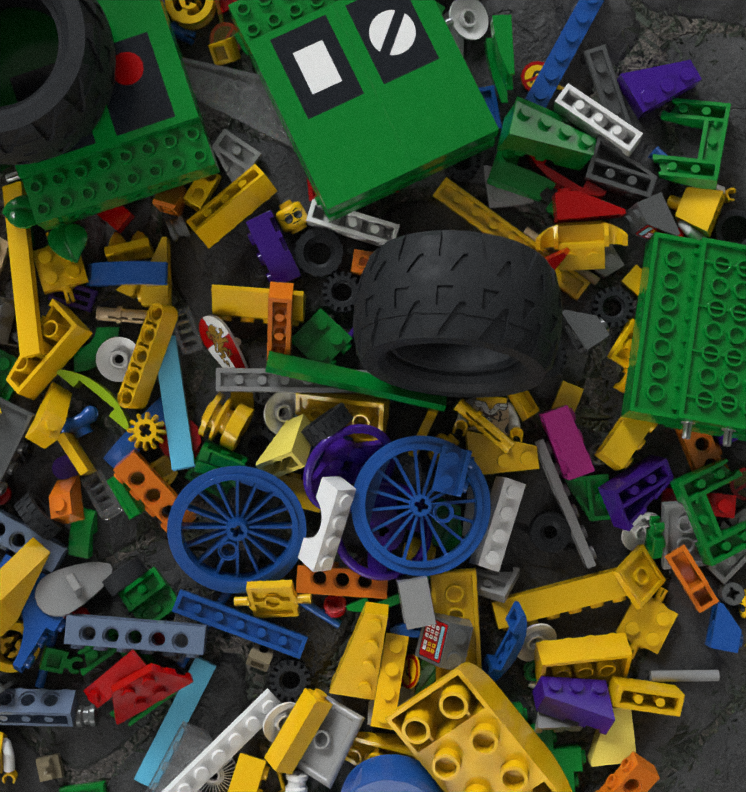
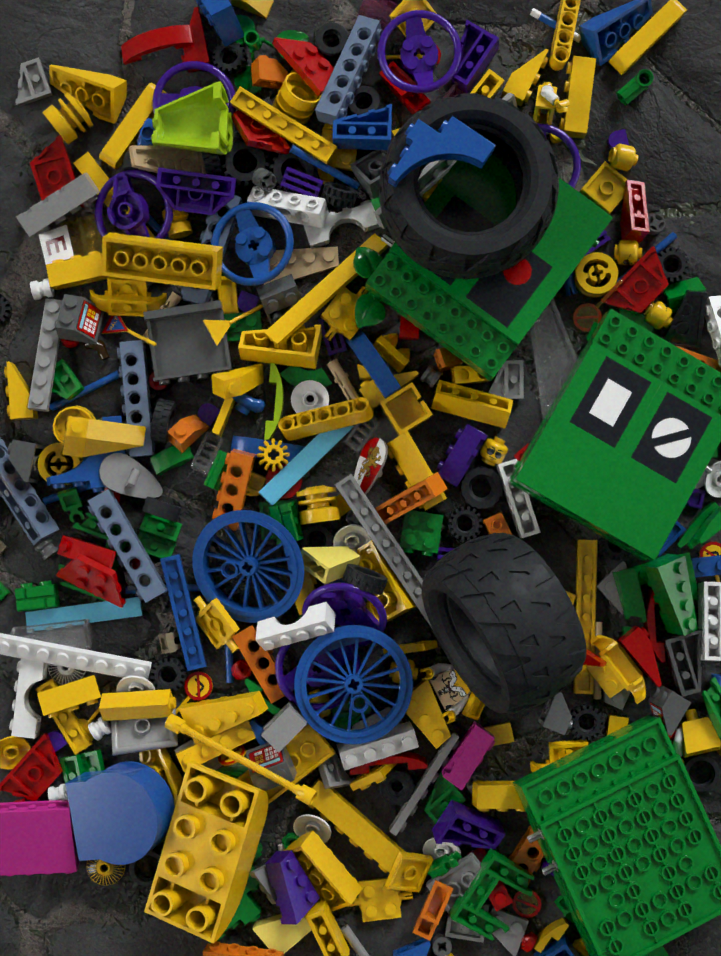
camera: 50 degrees right, 0 degrees up
yellow slope [208,37,241,67] -> none
green tile [265,351,447,412] -> none
blue bracket [431,445,474,497] -> none
yellow pin [454,399,516,454] -> none
blue slope [481,601,527,682] -> none
none -> green brick [15,581,60,612]
none -> yellow hose [164,714,318,806]
none -> piece [176,671,213,715]
none -> yellow wing [349,763,397,791]
none -> red slope [350,751,428,775]
none -> yellow piece [379,382,433,436]
none -> dark purple tile [686,488,706,509]

